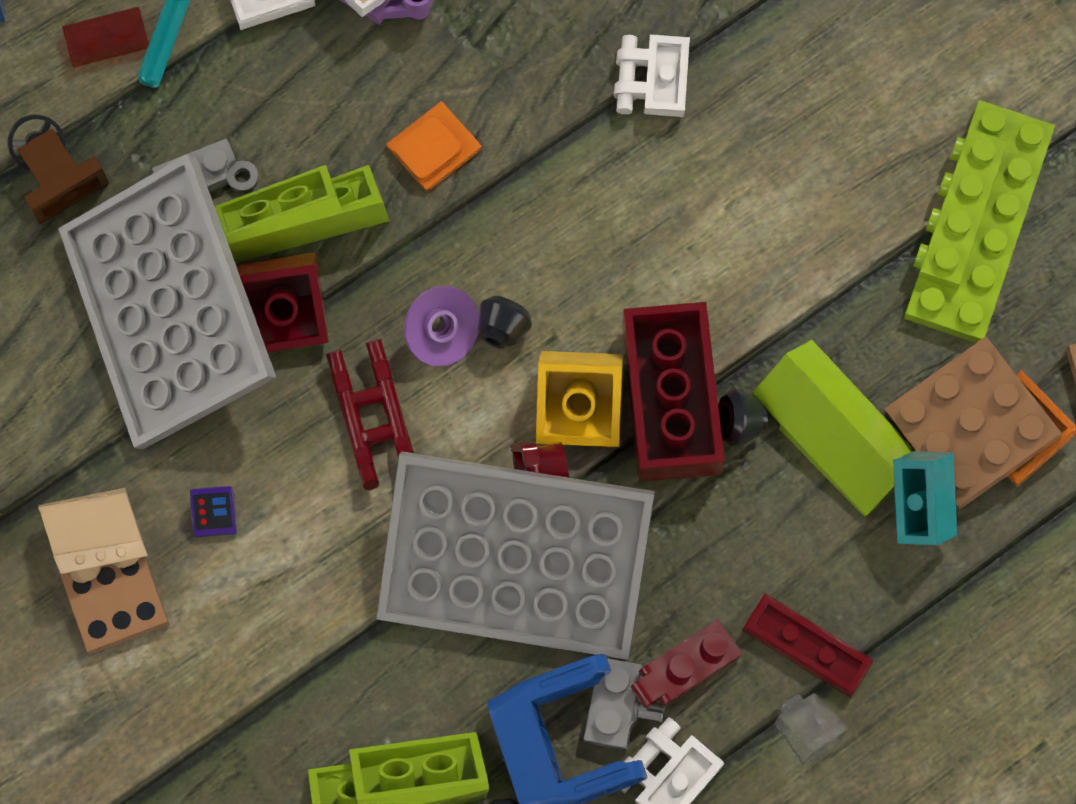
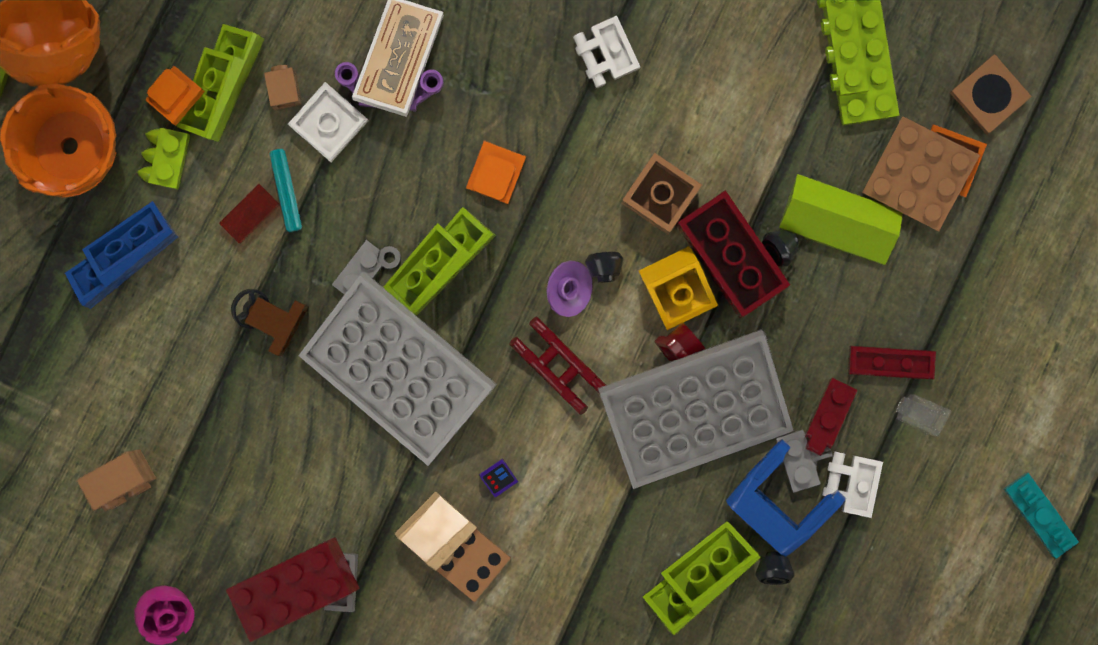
camera: 30 degrees left, 15 degrees up
dark red slope [236,252,329,352] -> none
teal brick [893,451,957,545] -> none
none -> medium nougat brick [621,153,702,235]

